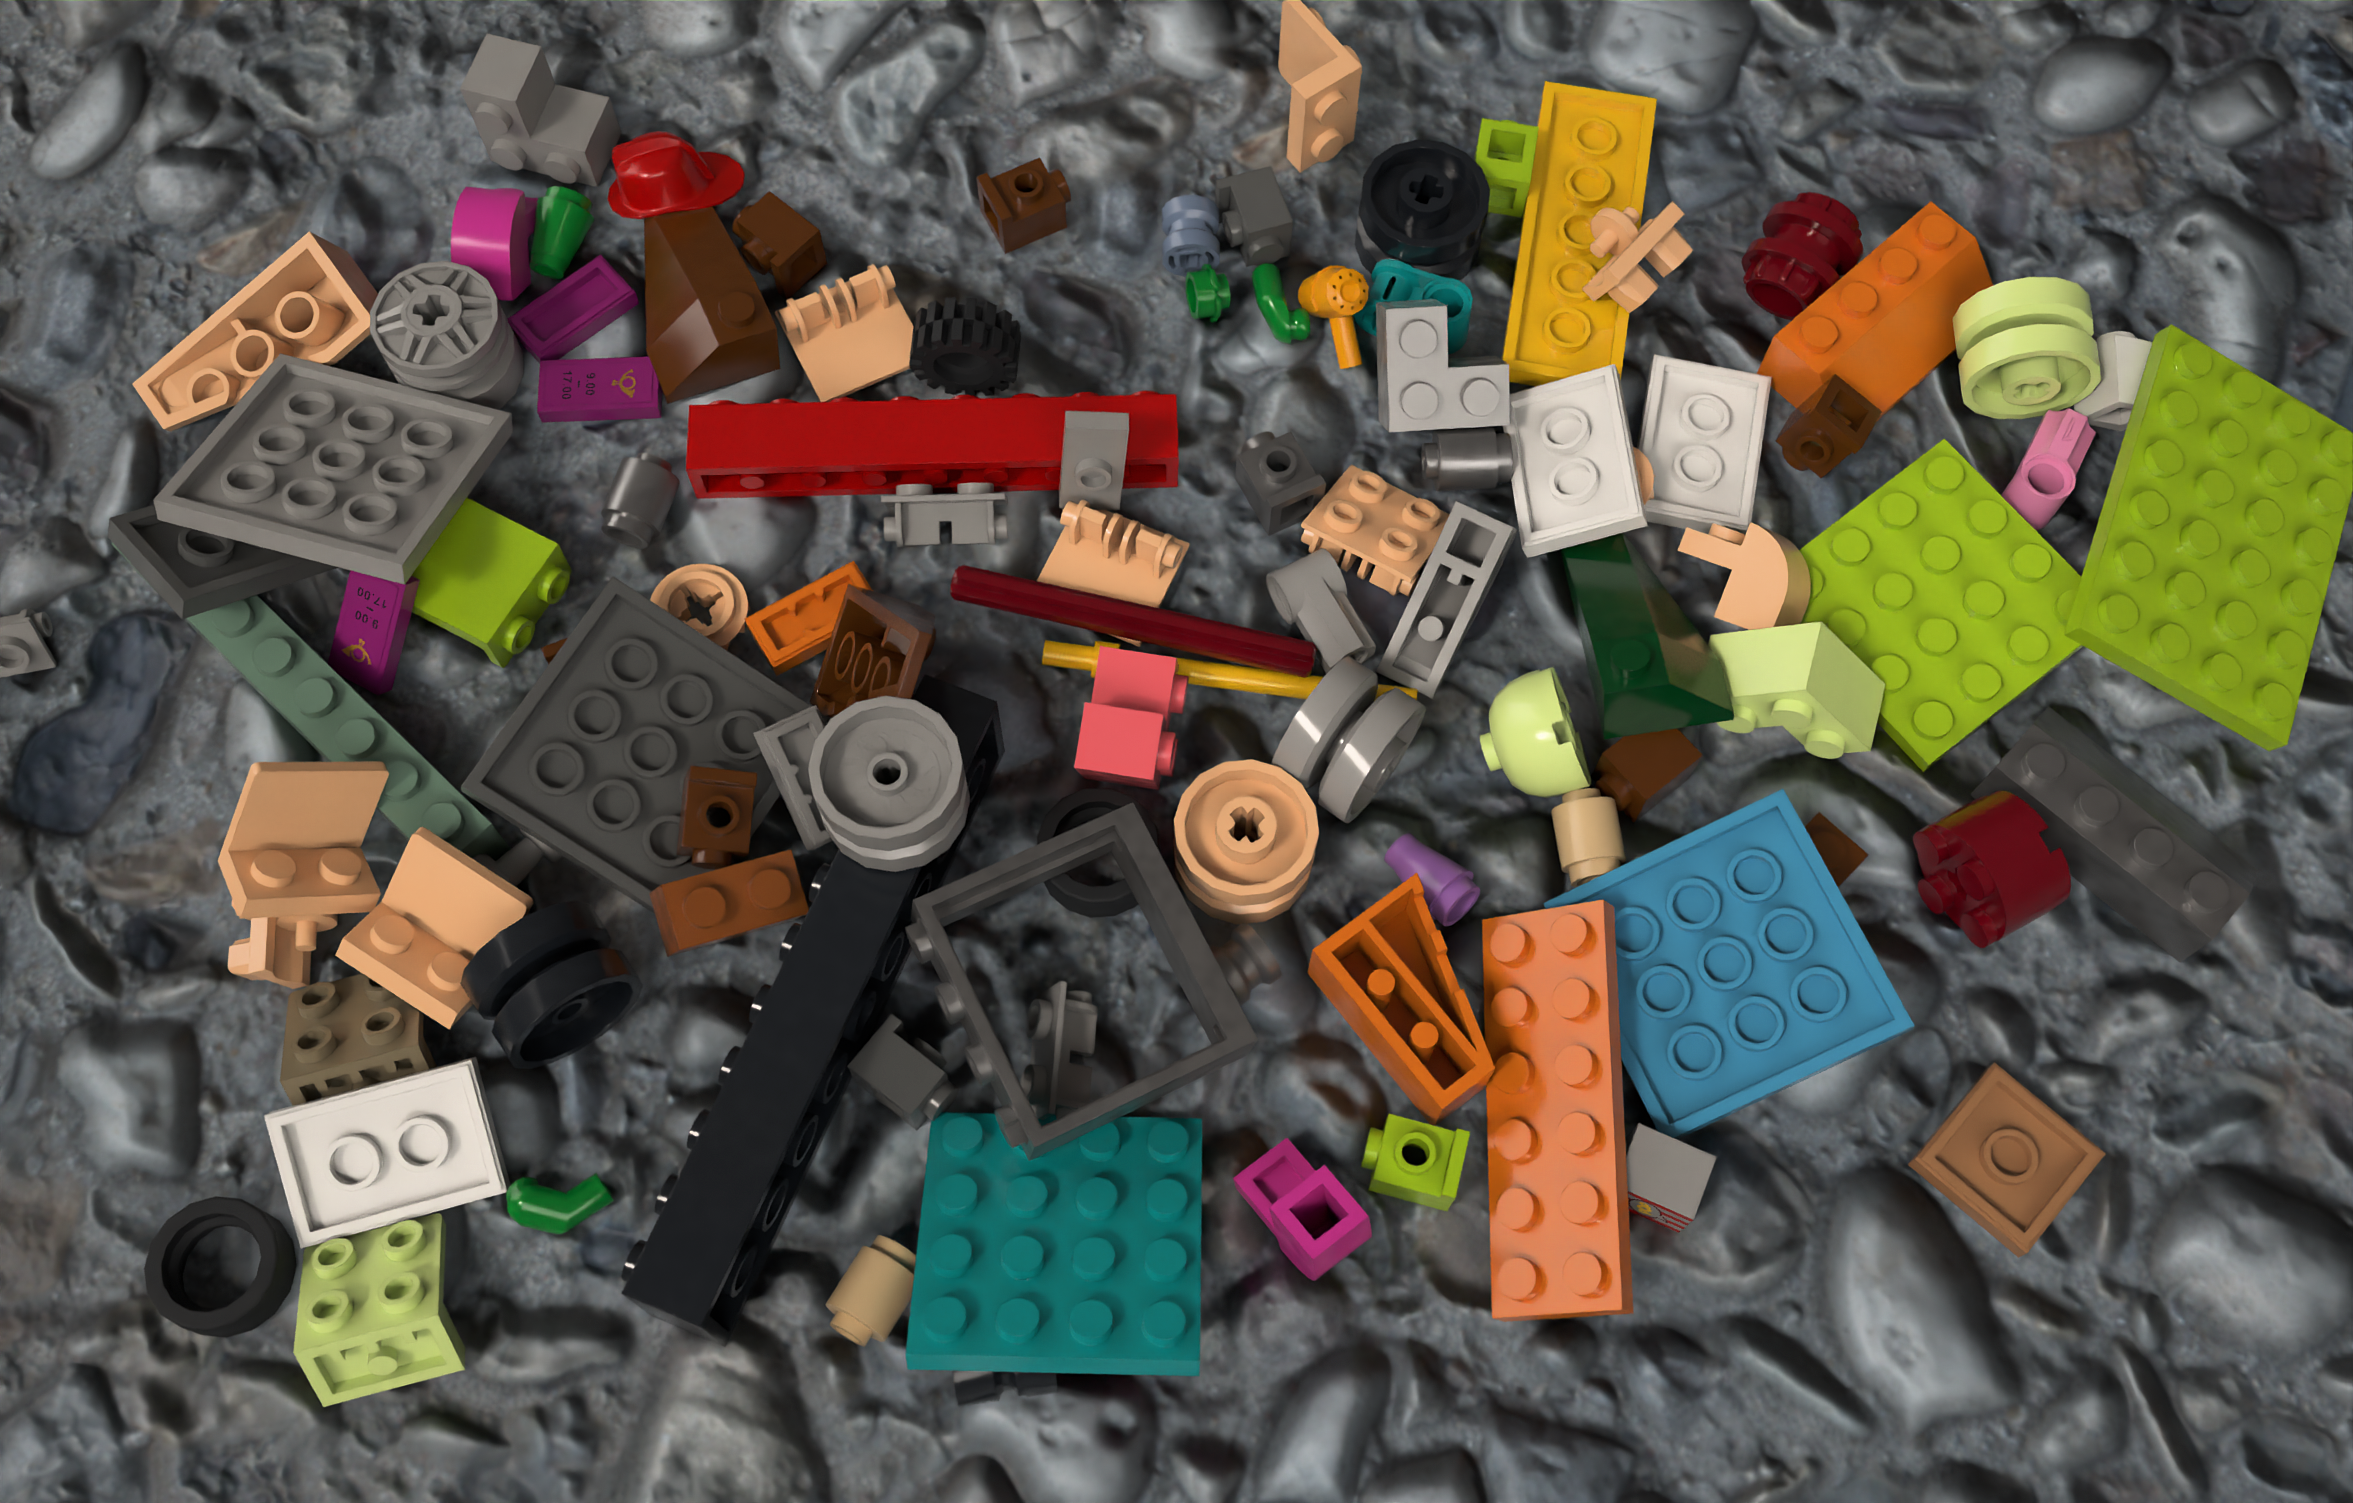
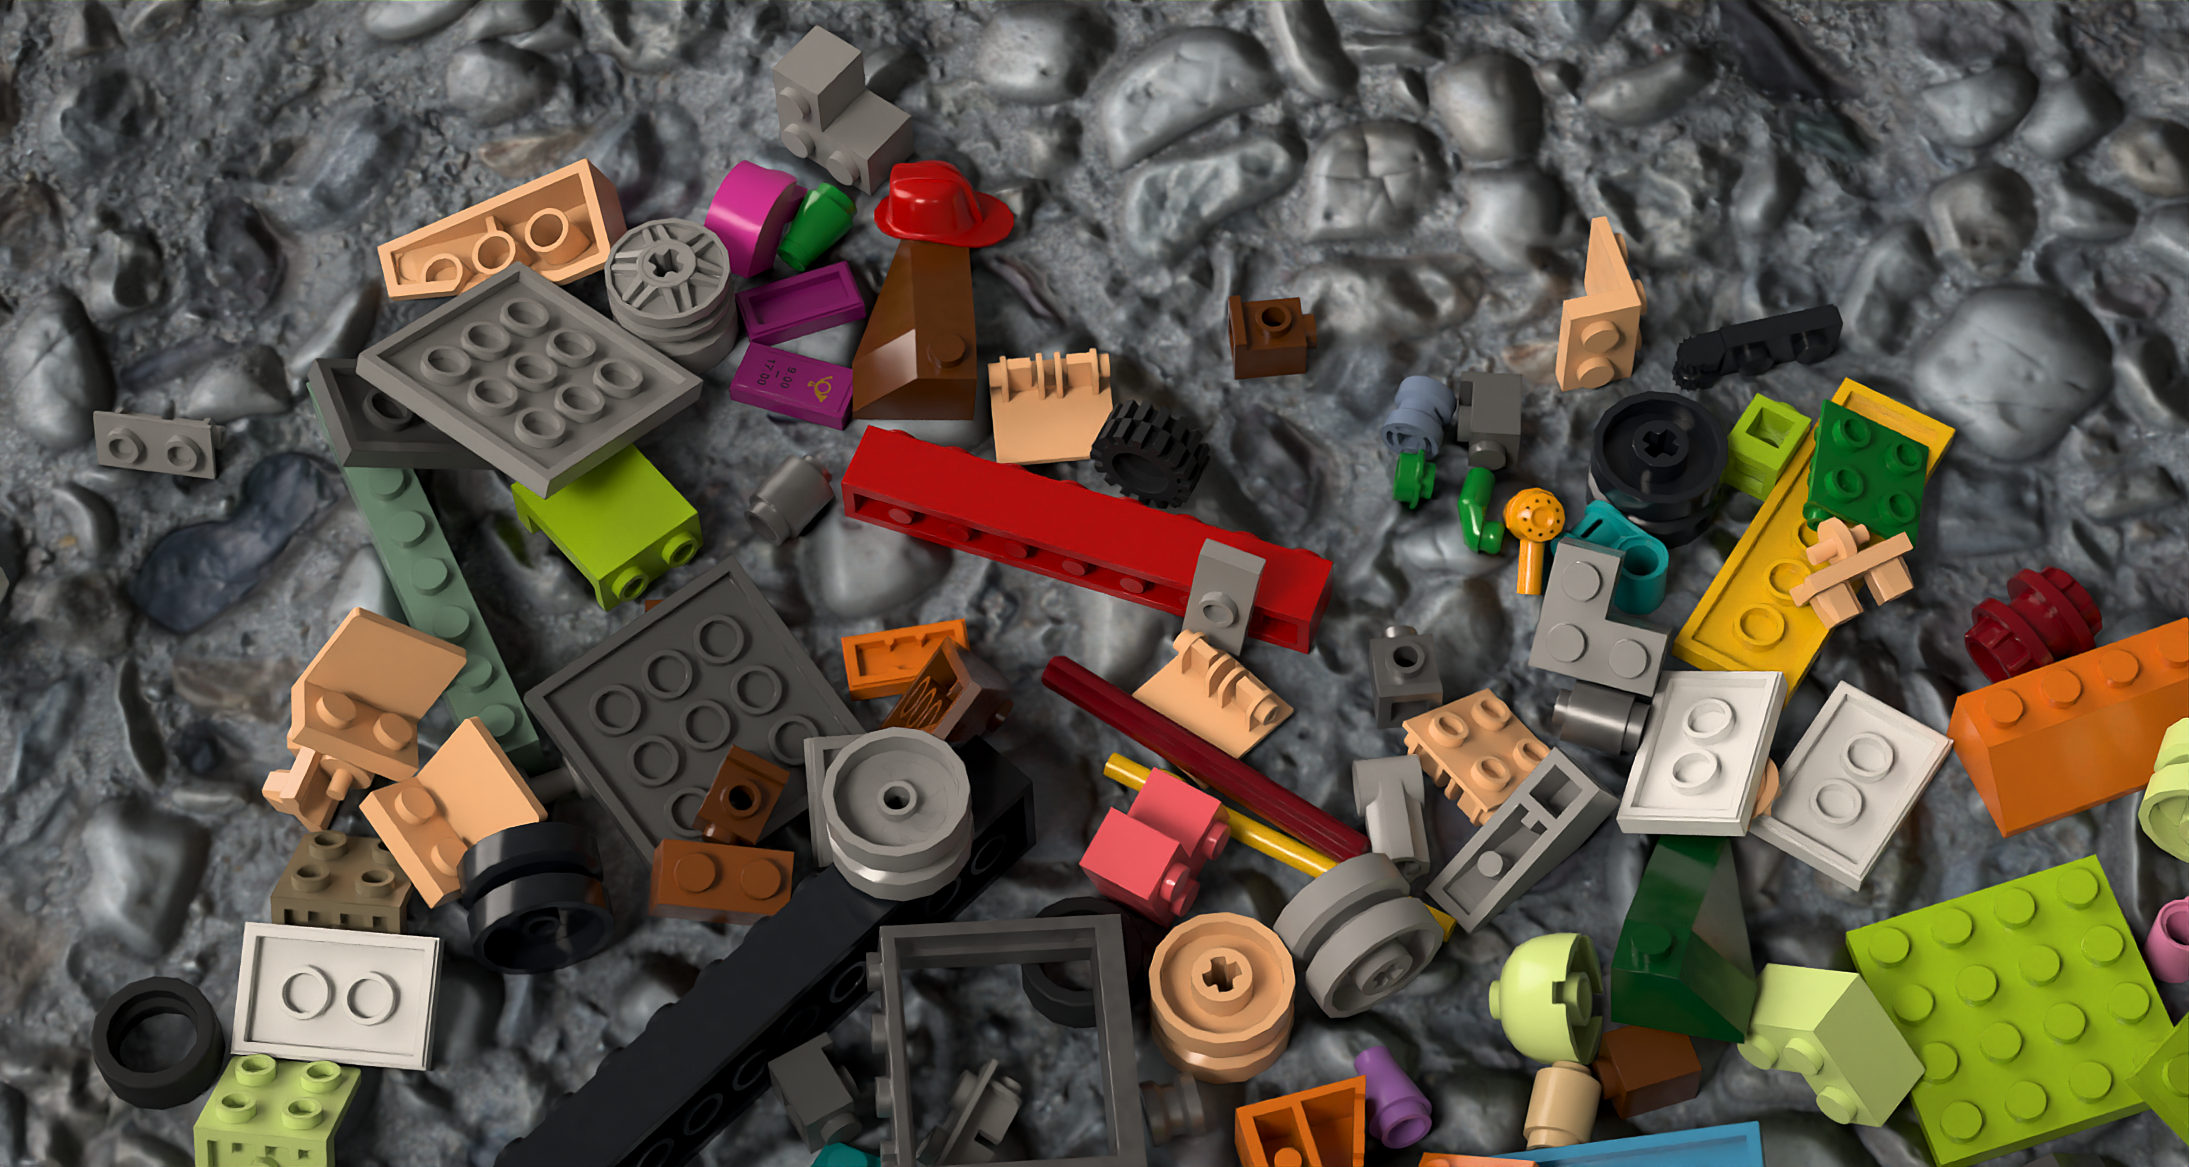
camera: 25 degrees right, 10 degrees down
magenta tile [328,570,420,695] -> none
green arm [506,1172,615,1235] -> none
light nougat gear [650,564,750,650] -> none
reddish brown brick [732,191,827,300] -> none
light grey hinge [881,483,1008,547] -> none
light nougat brick [1677,522,1811,630] -> none
reddish brown brick [1775,374,1882,478] -> none
none -> black hinge [1672,304,1843,392]
none -> green hinge [1802,399,1929,551]

